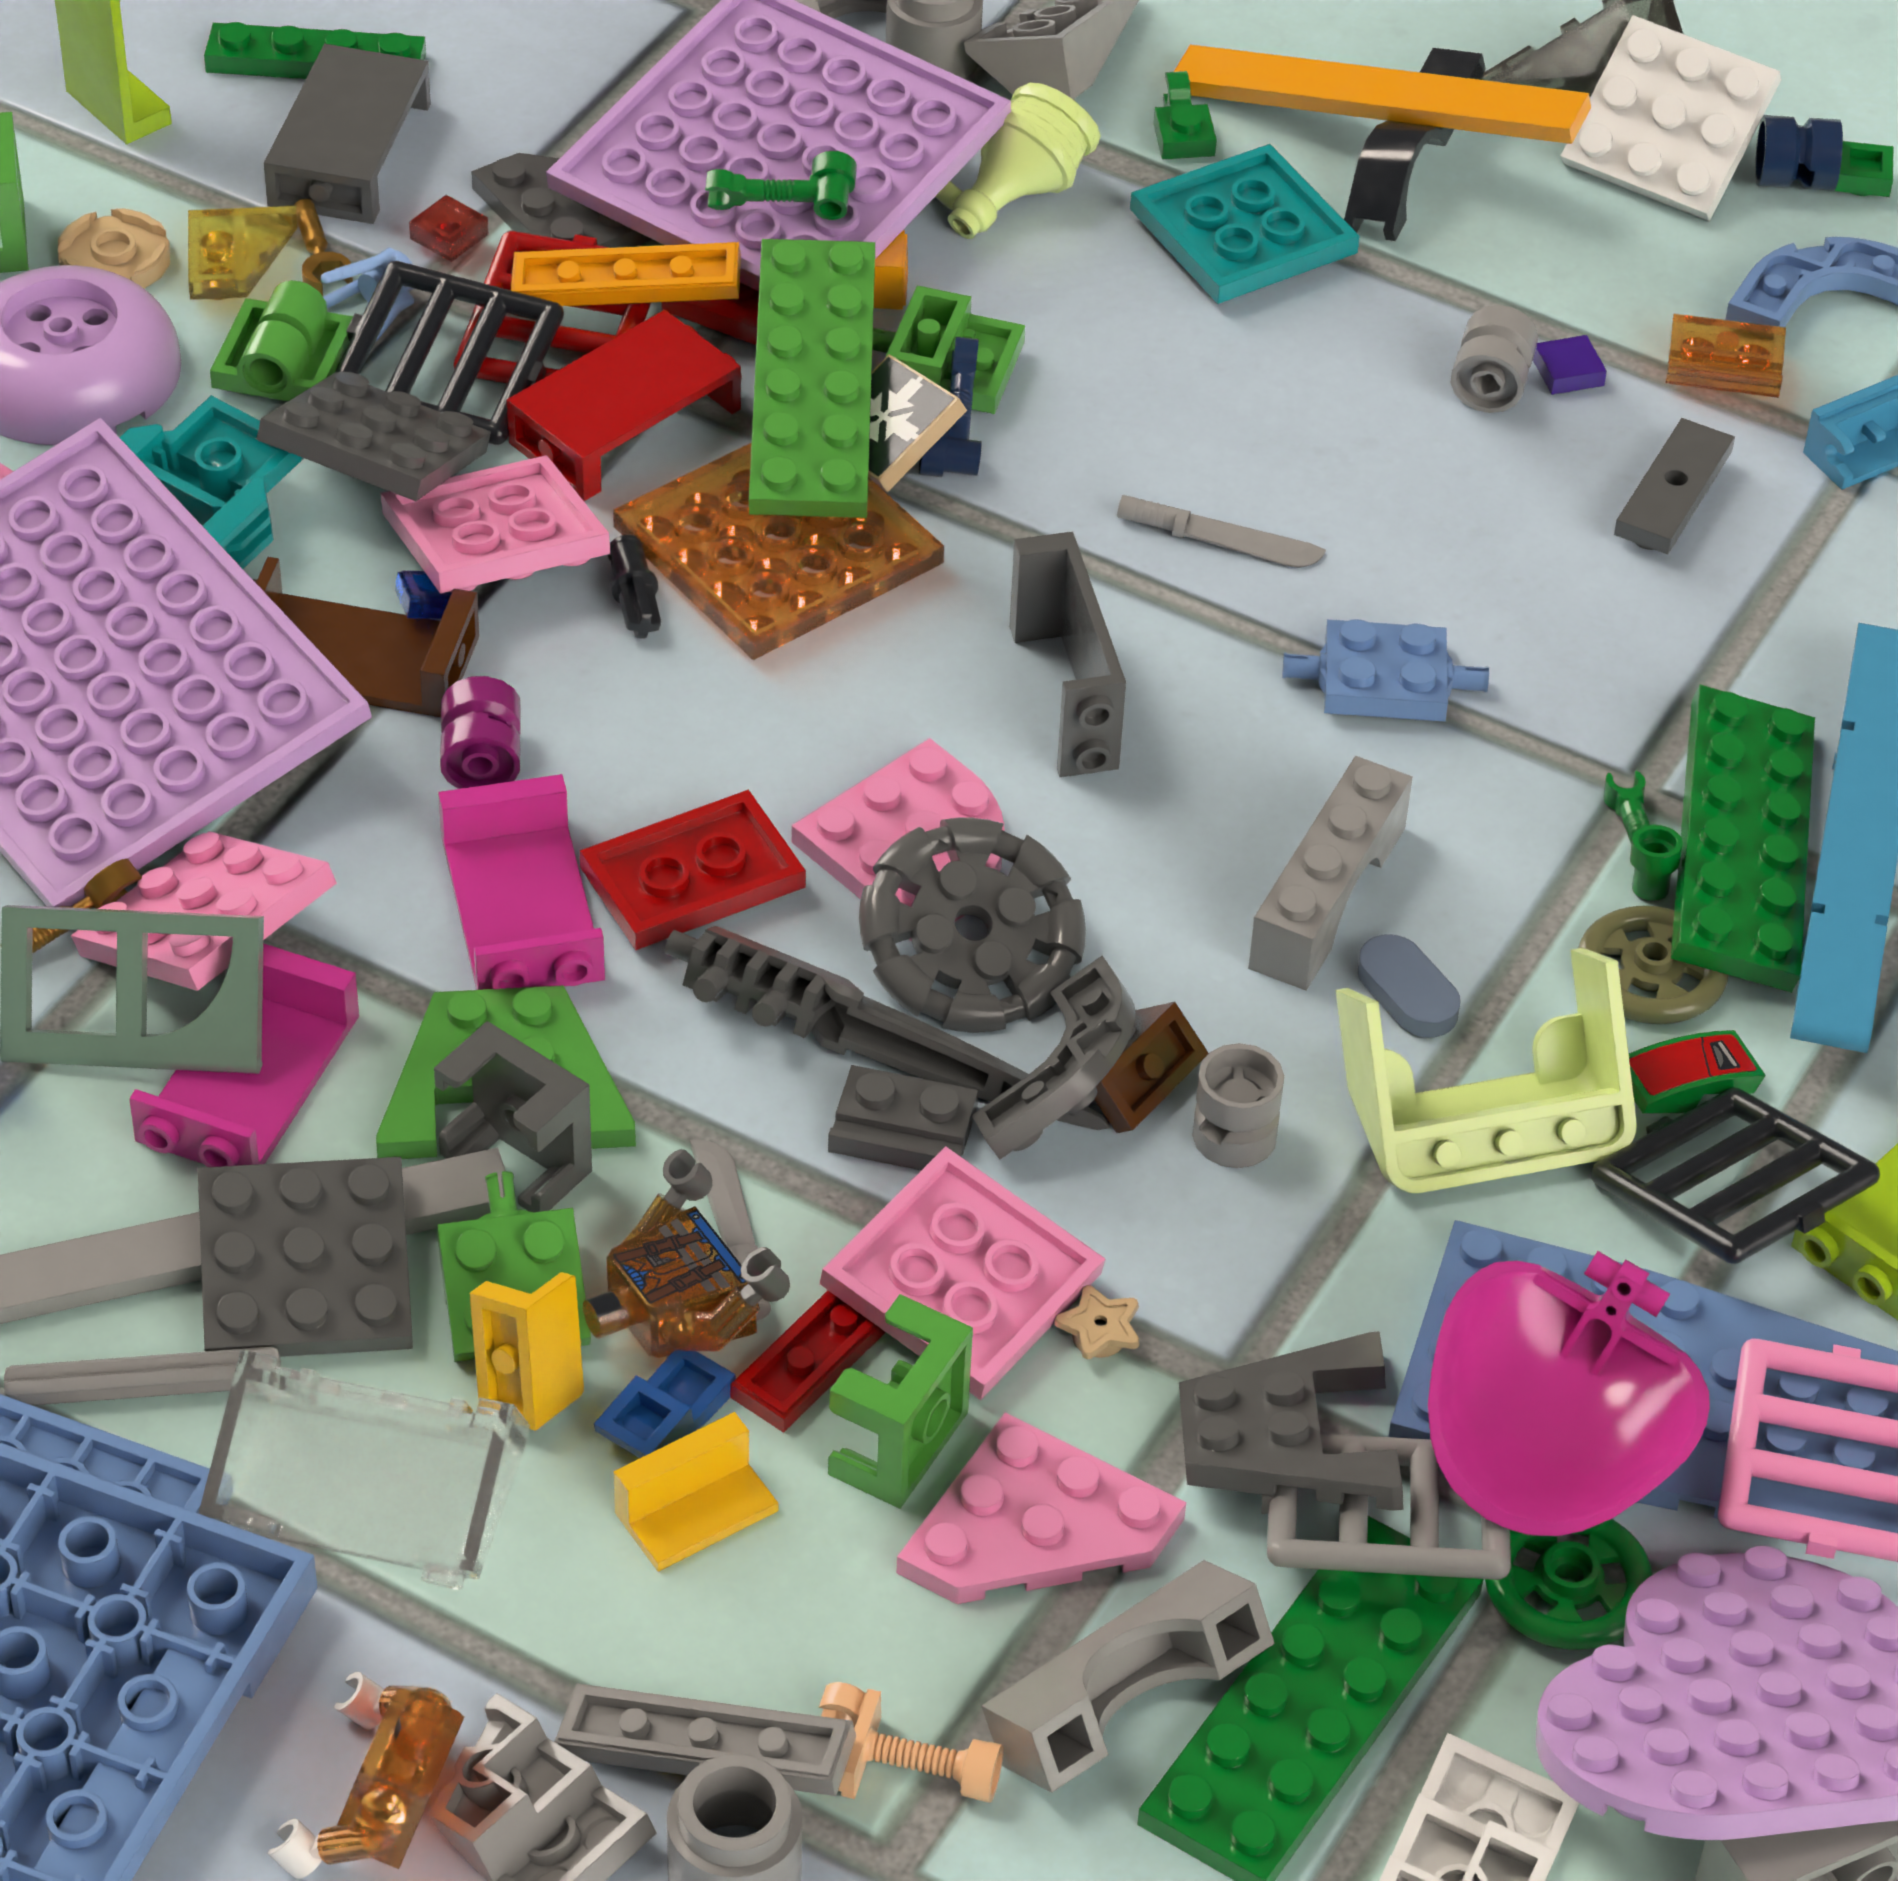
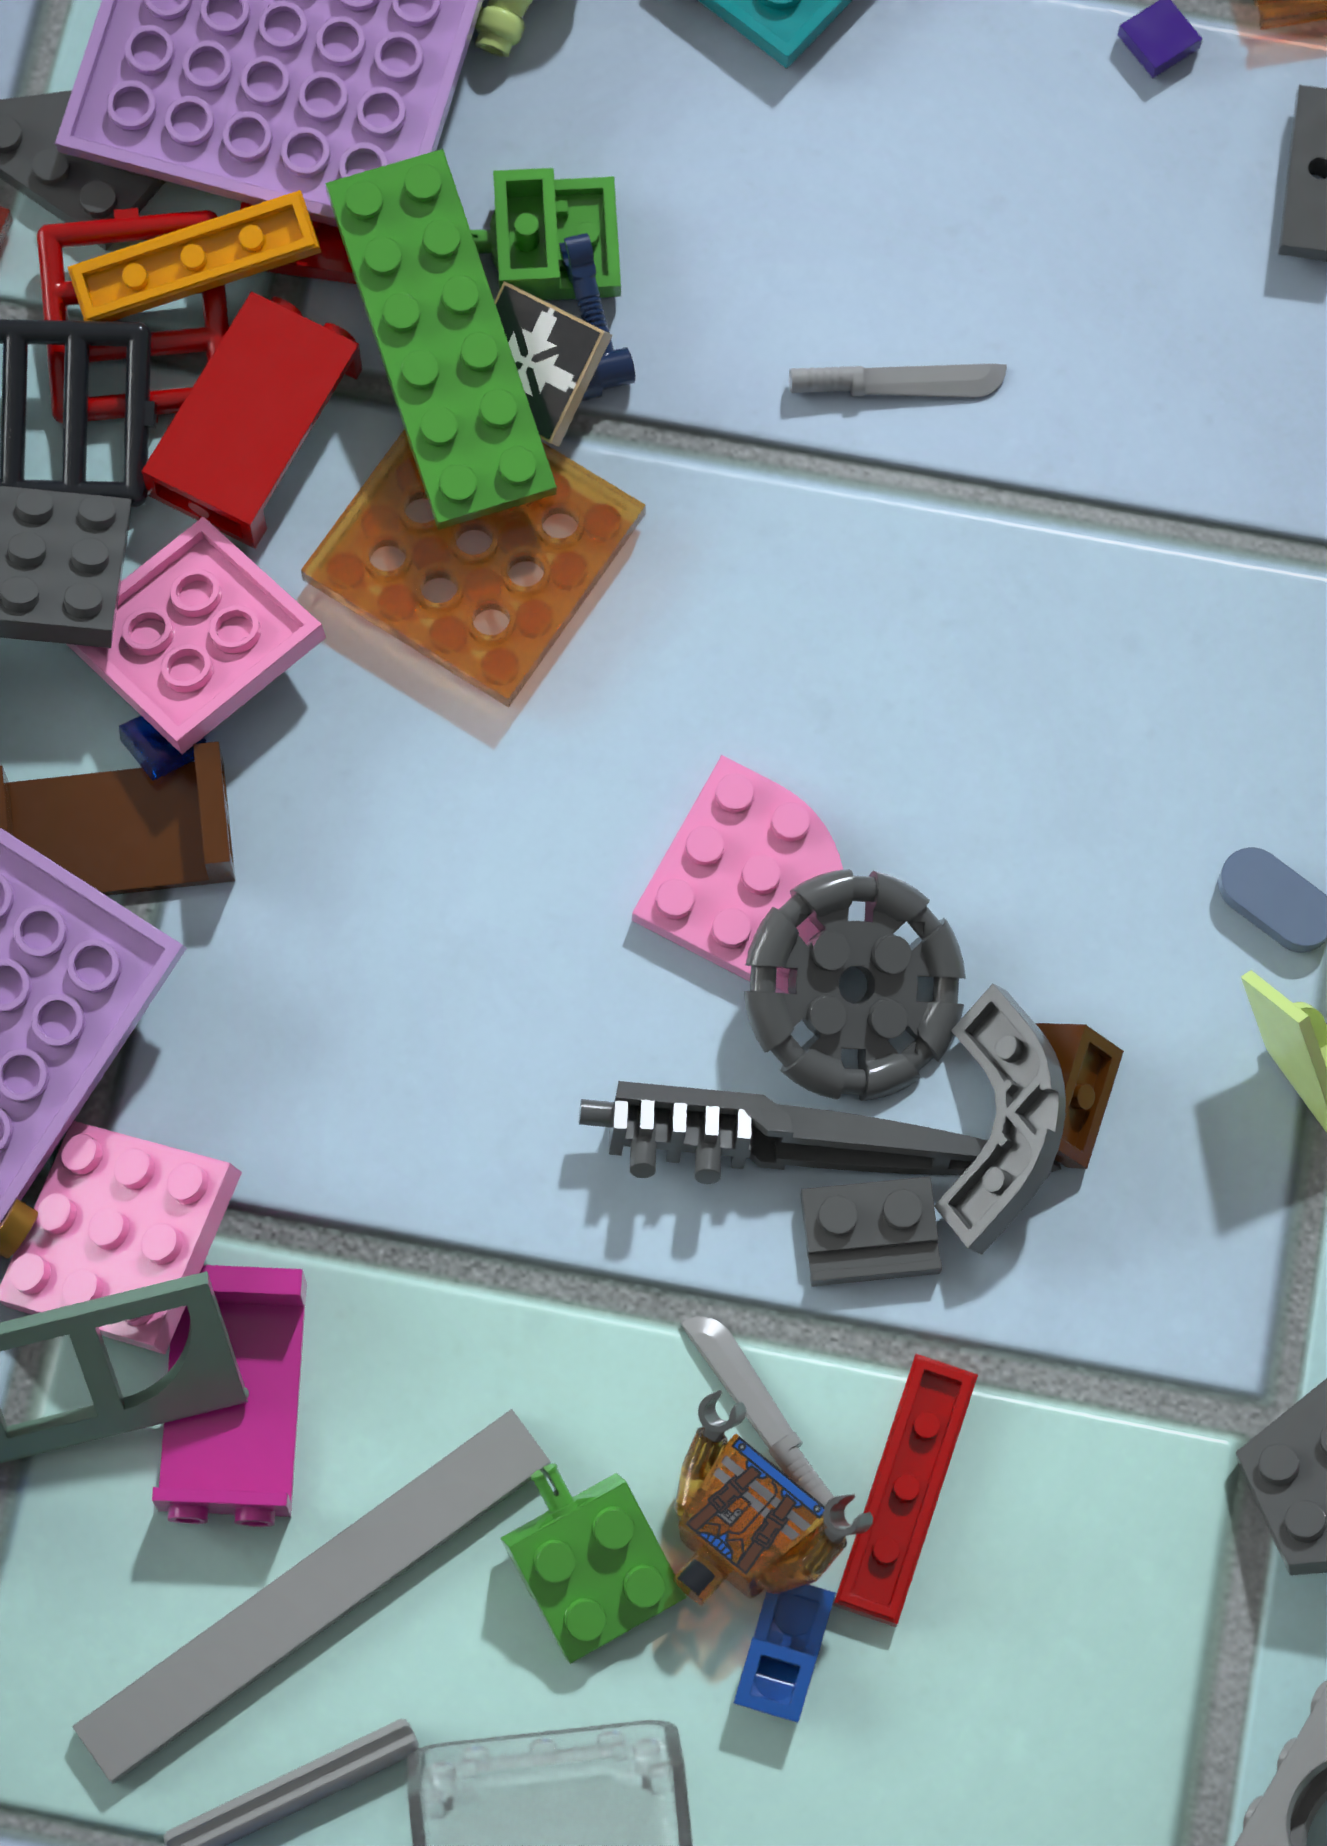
camera: 20 degrees left, 25 degrees up
dark grey plate [197,1157,413,1357] -> none
bright green wing [376,985,636,1159] -> none
dark grey panel [434,1021,592,1212] -> none
dark pink panel [438,774,605,990] -> none
magenta wheel [440,676,521,789] -> none
yellow panel [469,1272,584,1431] -> none
red plate [580,789,806,951] -> none
black axle [607,535,661,639] -> none
yellow panel [613,1412,779,1572] -> none
green brick [705,151,857,220] -> none
bright pink plate [820,1146,1105,1400] -> none
bright green panel [828,1294,973,1509] -> none
light orange slope [874,230,908,310] -> none
bright pink plate [896,1412,1186,1604] -> none
dark grey panel [1010,532,1126,777] -> none
tan plate [1054,1285,1139,1359] -> none
light grey wheel [1192,1043,1284,1168] -> none
light grey arch [1248,756,1413,991] -> none
medium blue plate [1282,619,1489,722] -> none
light grey wheel [1450,305,1538,413] -> none

